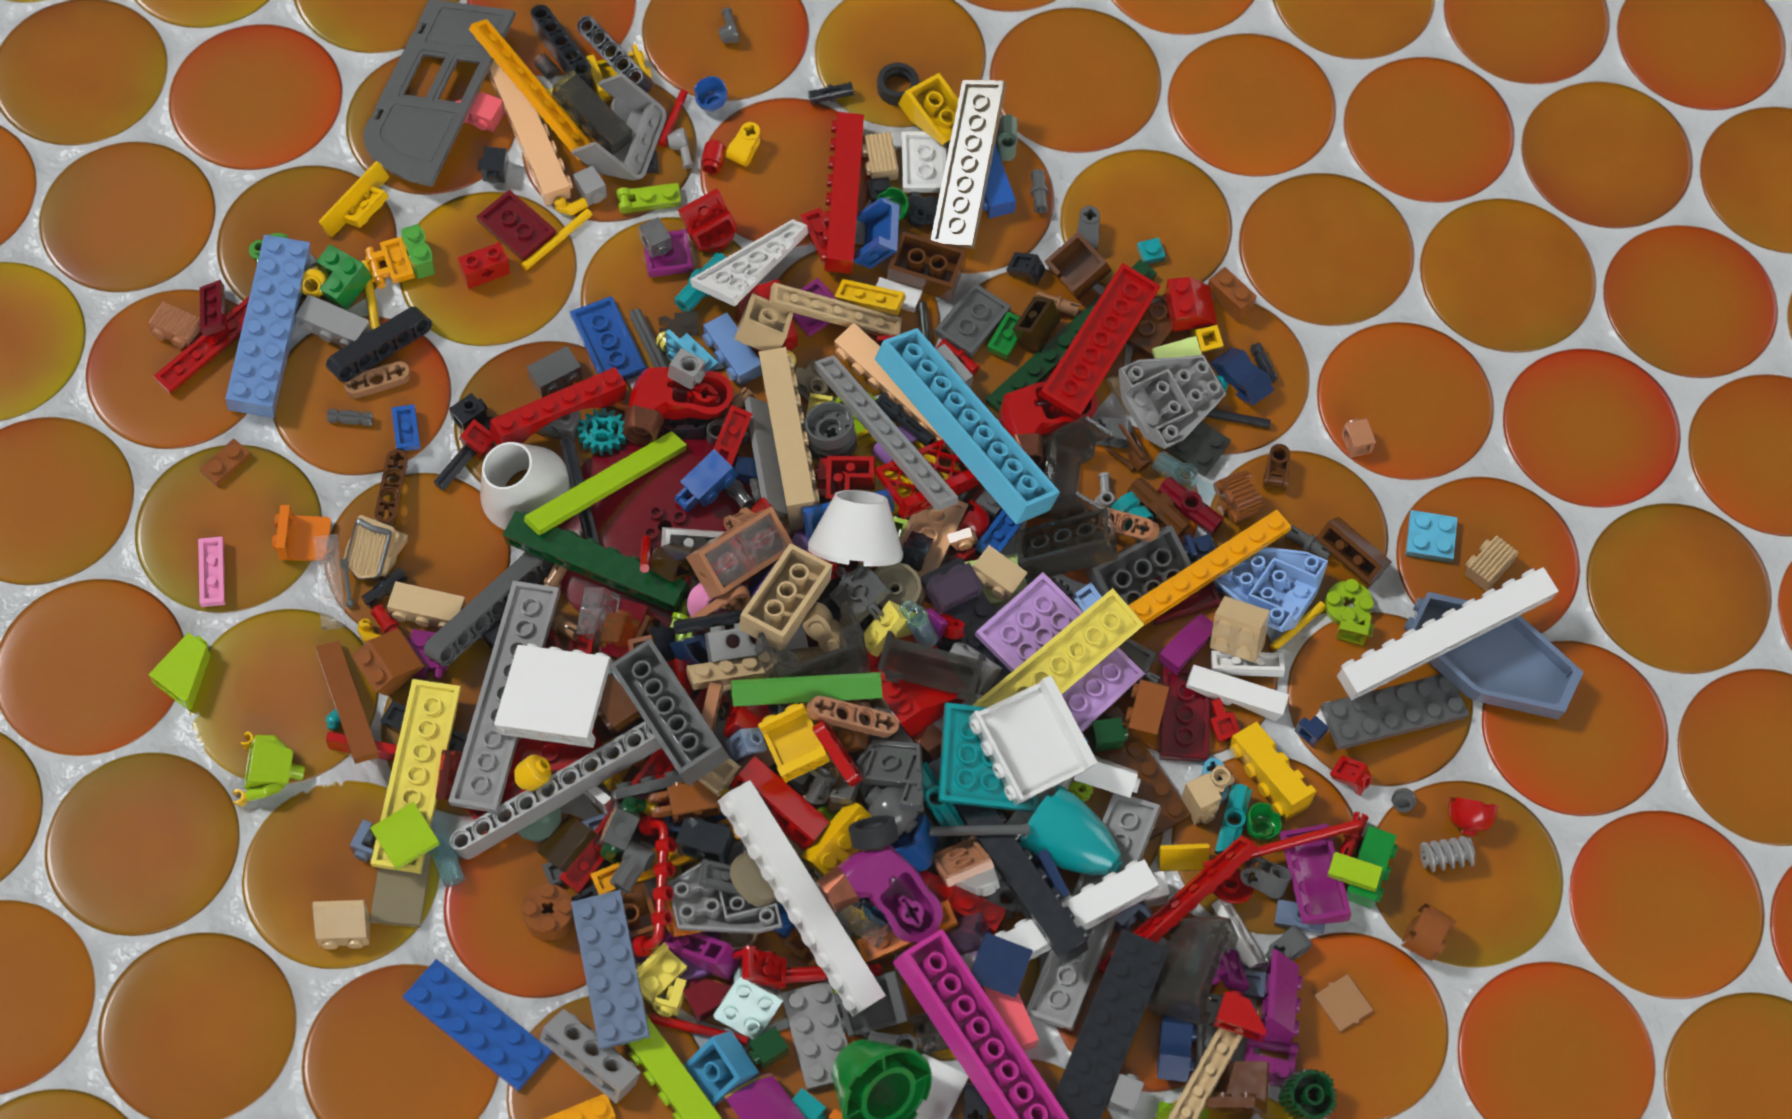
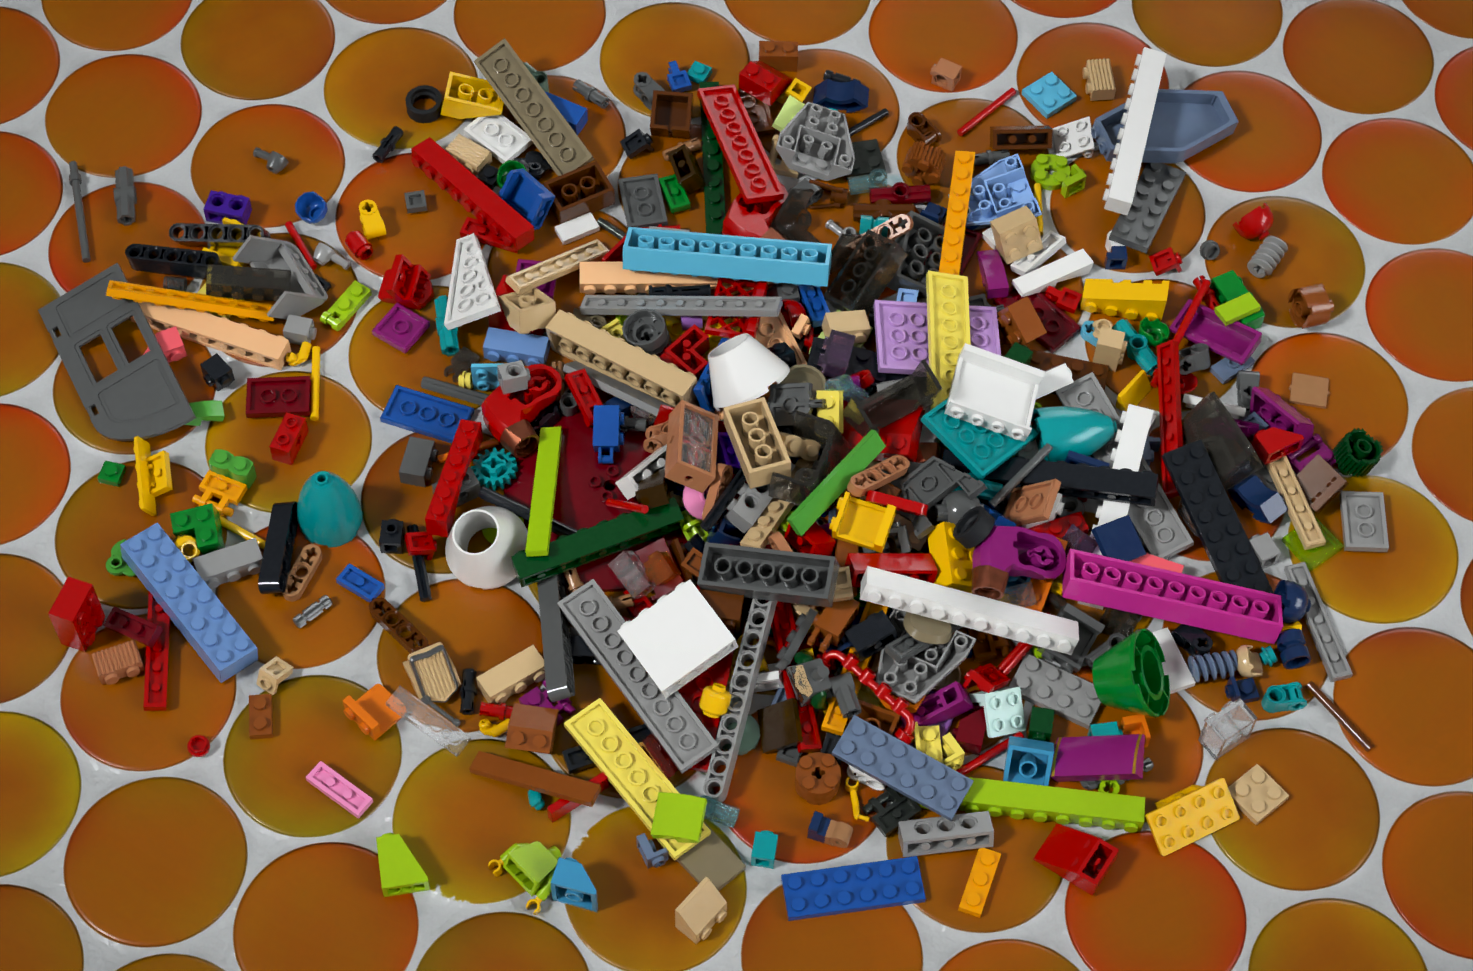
camera: 45 degrees left, 5 degrees down
flat silver brick [638,217,672,258] -> none
sand blue bracket [725,727,767,764] -> none
yellow plate [834,279,906,316] -> none
none -> red brick [48,576,105,652]
none -> green plate [97,460,127,487]
none -> bright green slope [185,400,225,426]
none -> red plate [187,735,210,757]
none -> dark purple brick [203,190,252,225]
none -> tan bracket [257,656,294,695]
none -> teal cylinder [297,471,363,548]
none -> dark grey plate [404,190,427,214]
none -> dark azure slope [550,858,598,912]
none -> blue plate [667,60,692,92]
none -> teal brick [751,830,778,869]
none -> leg [807,811,853,848]
none -> yellow piece [845,777,870,822]
none -> pearl dark grey plate [862,787,922,838]
none -> red bar [957,88,1016,137]
none -> white hinge [1052,116,1095,158]

